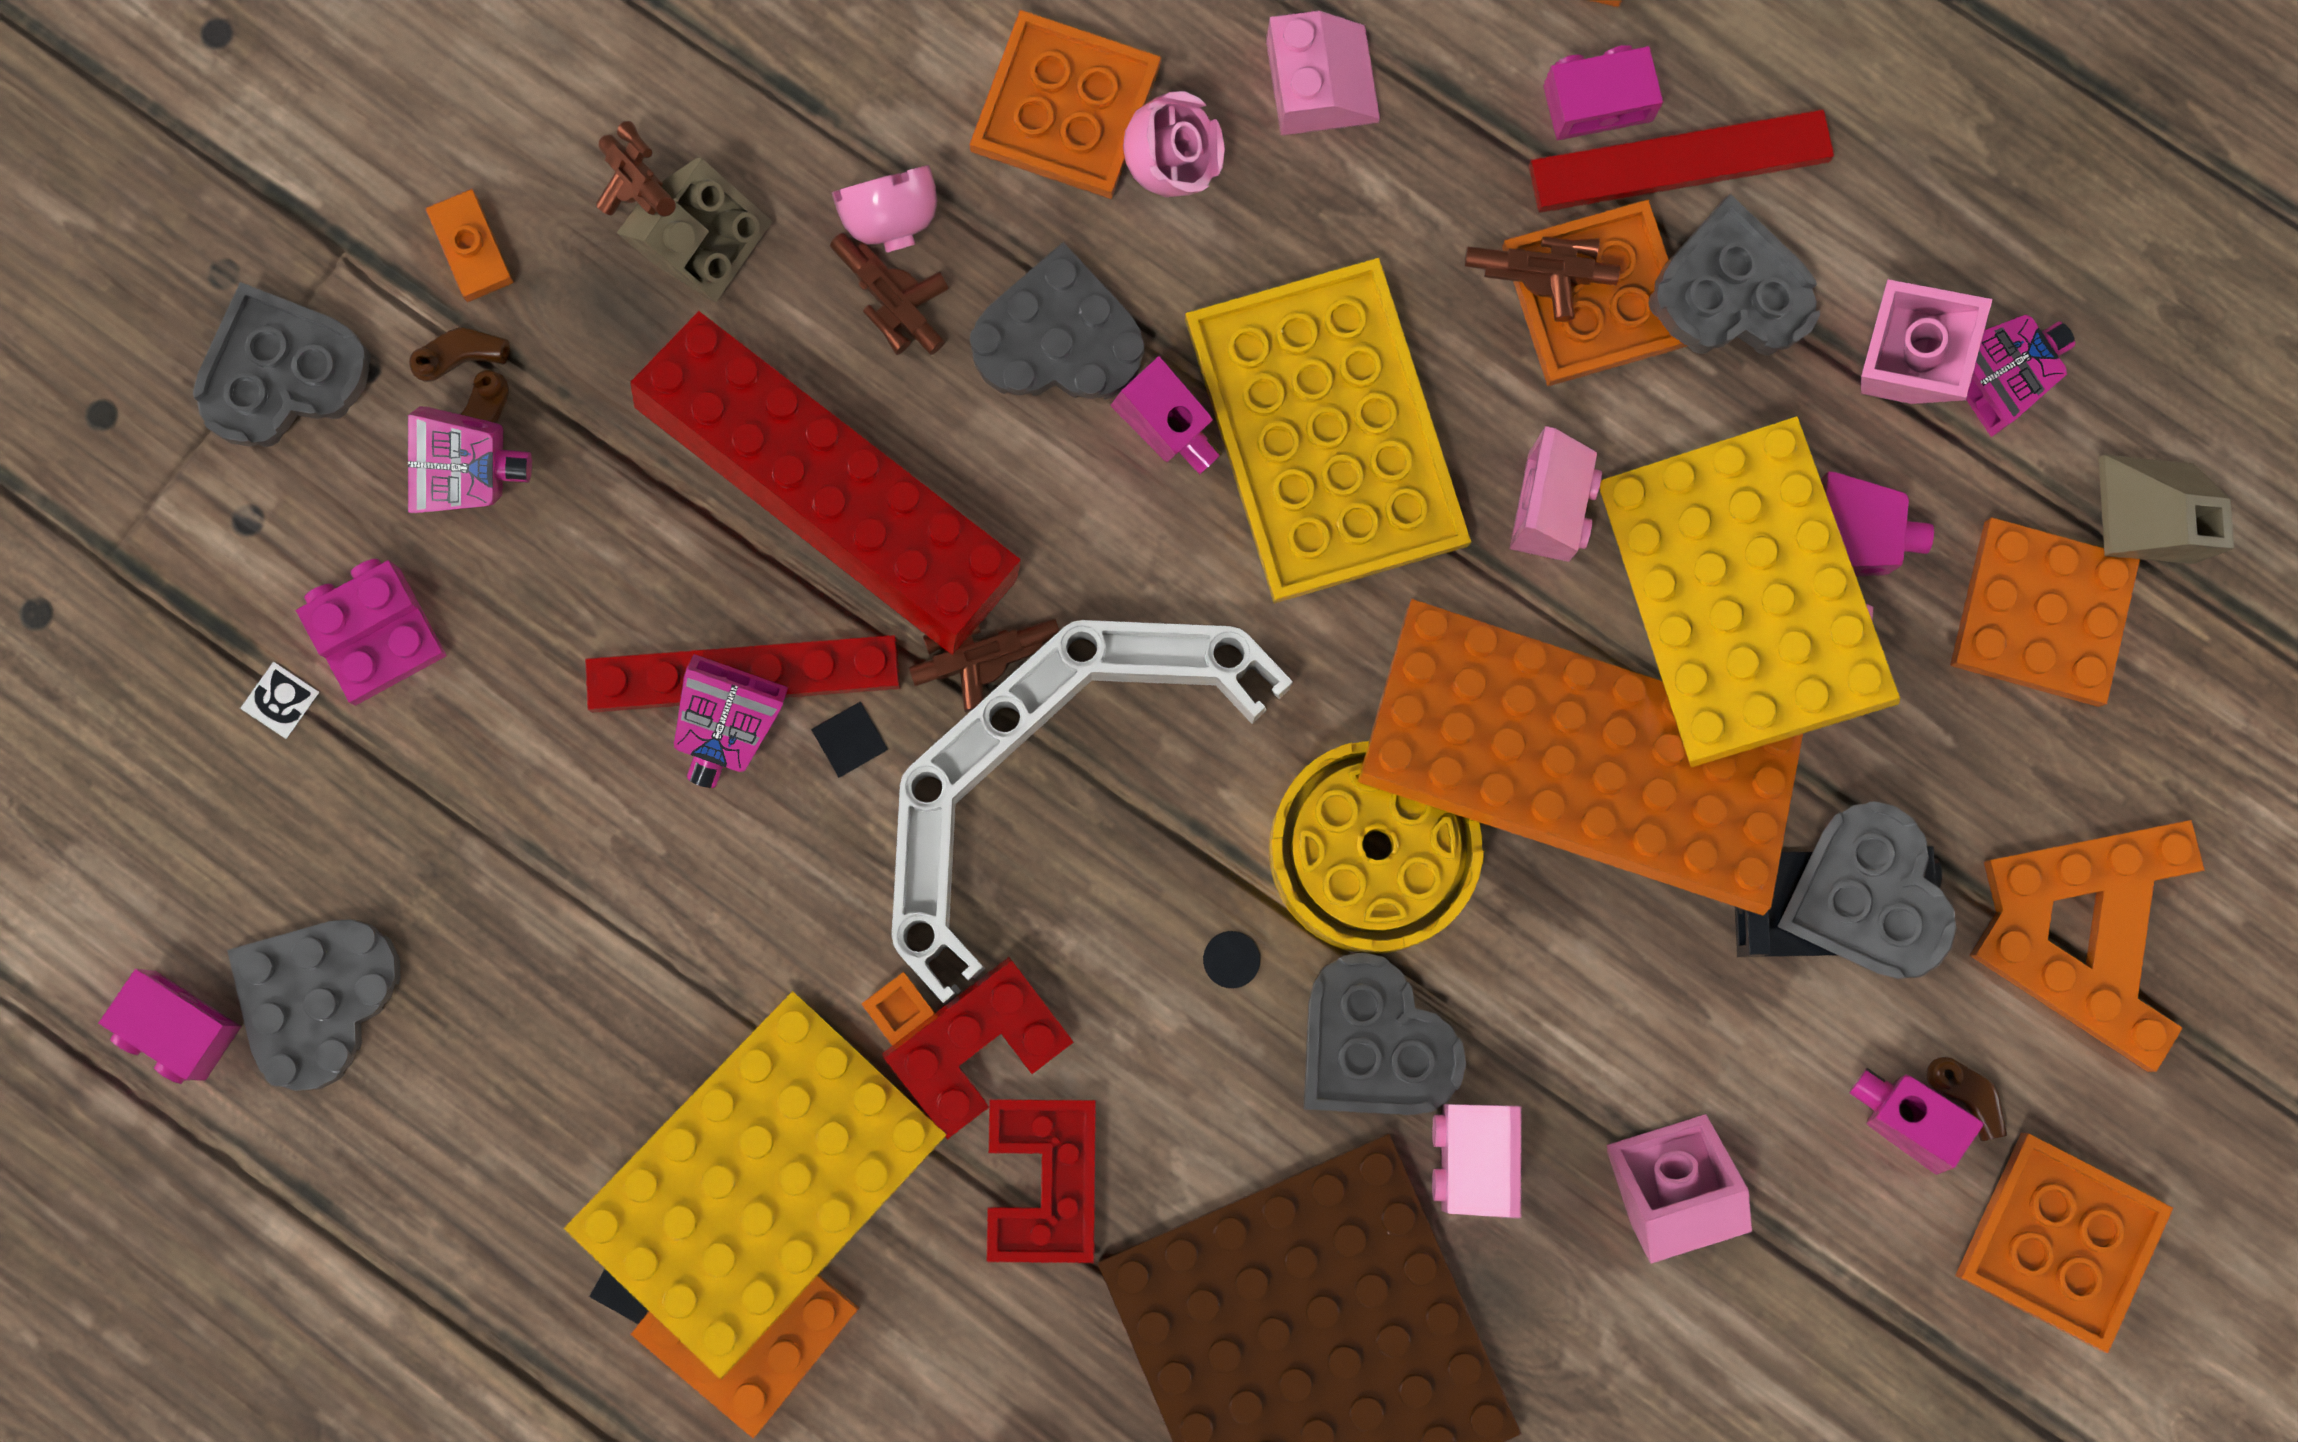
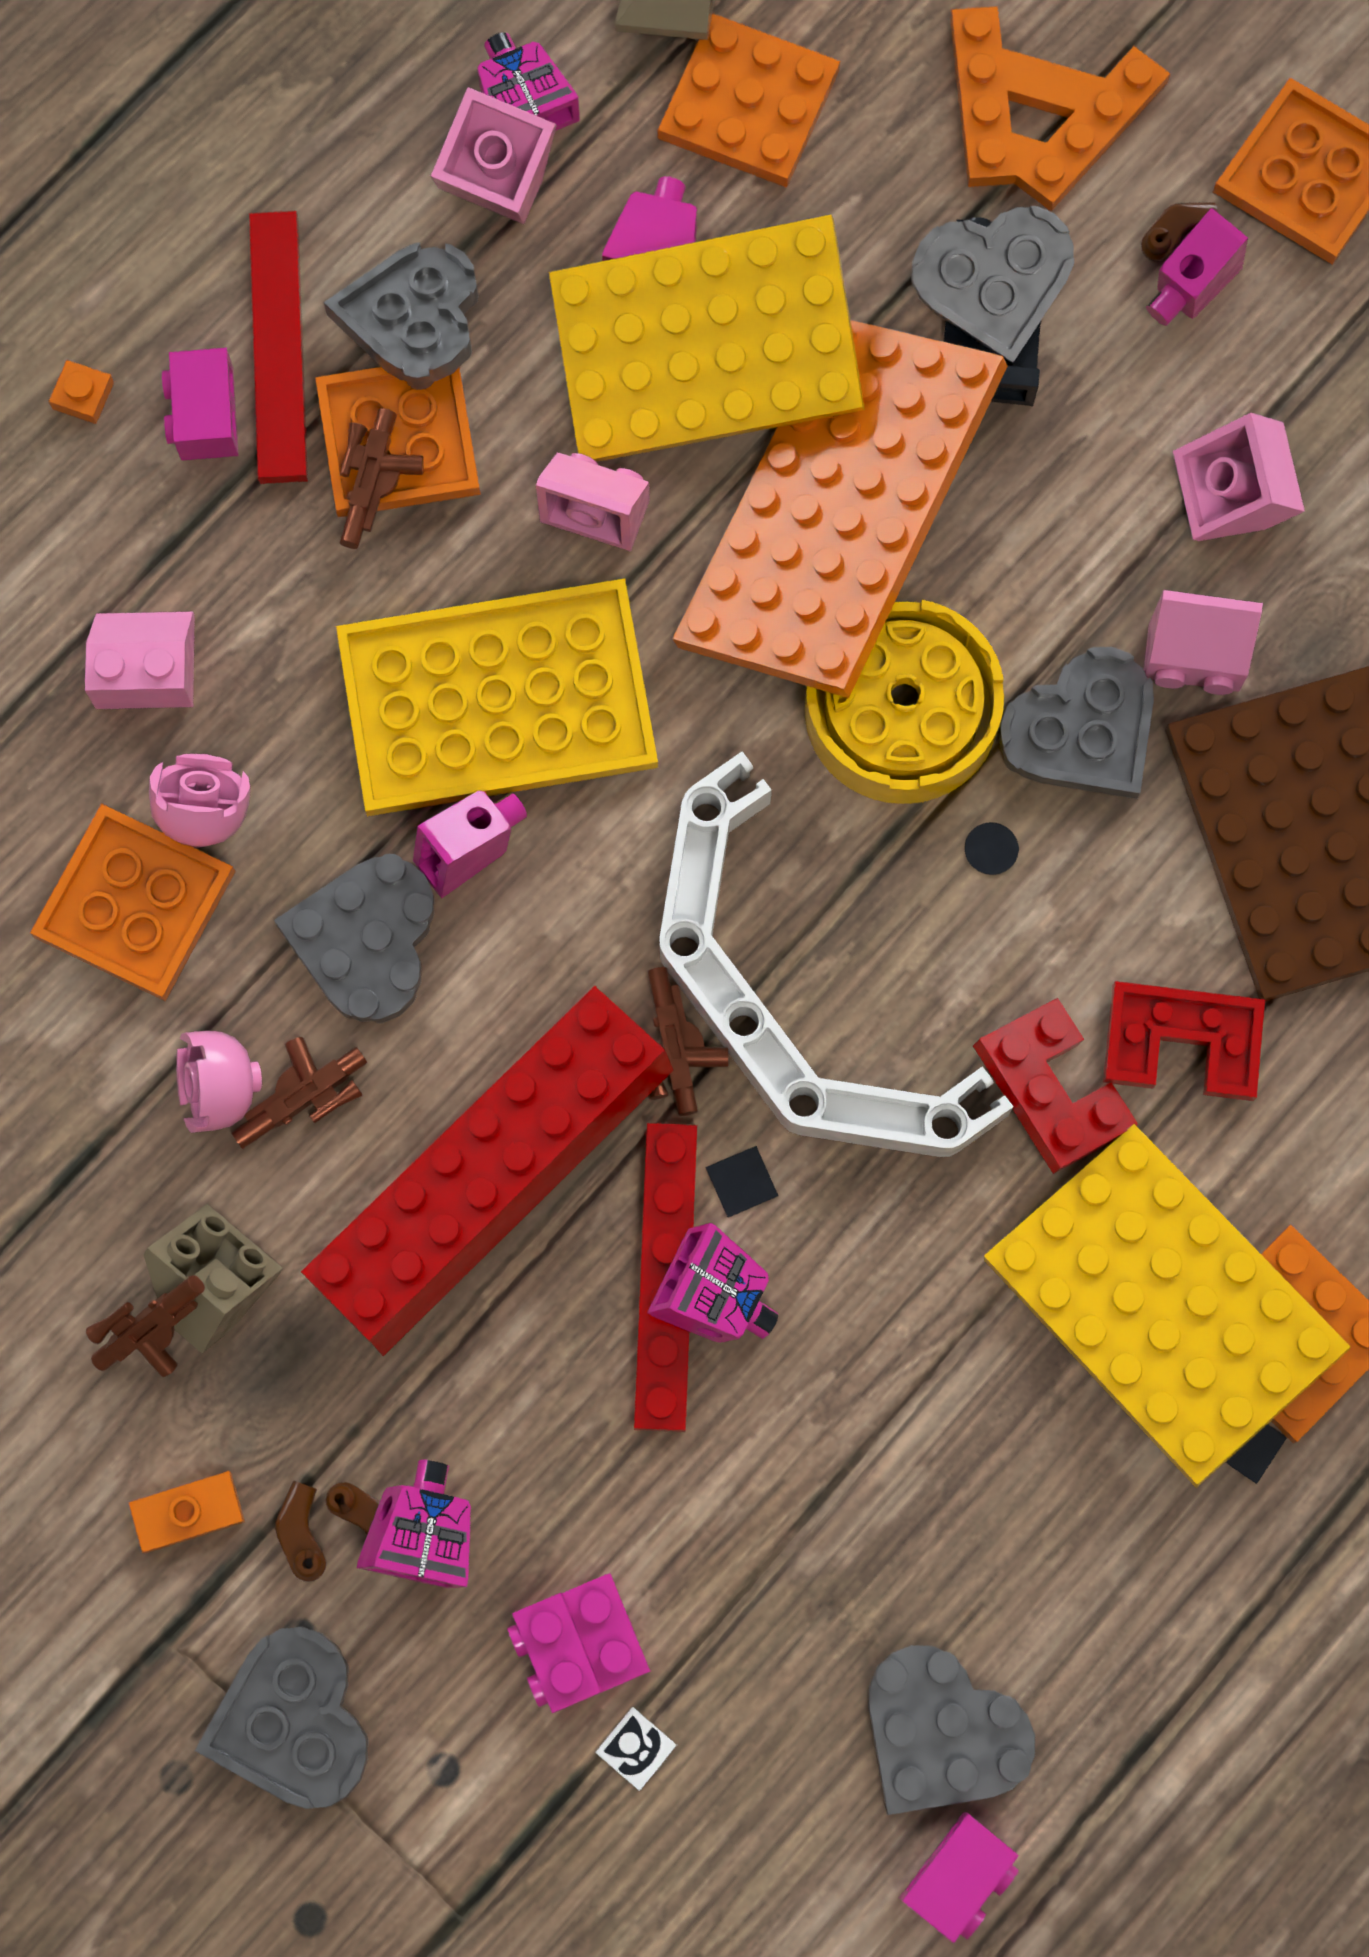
camera: 80 degrees left, 5 degrees down
orange plate [861,972,935,1046] -> none

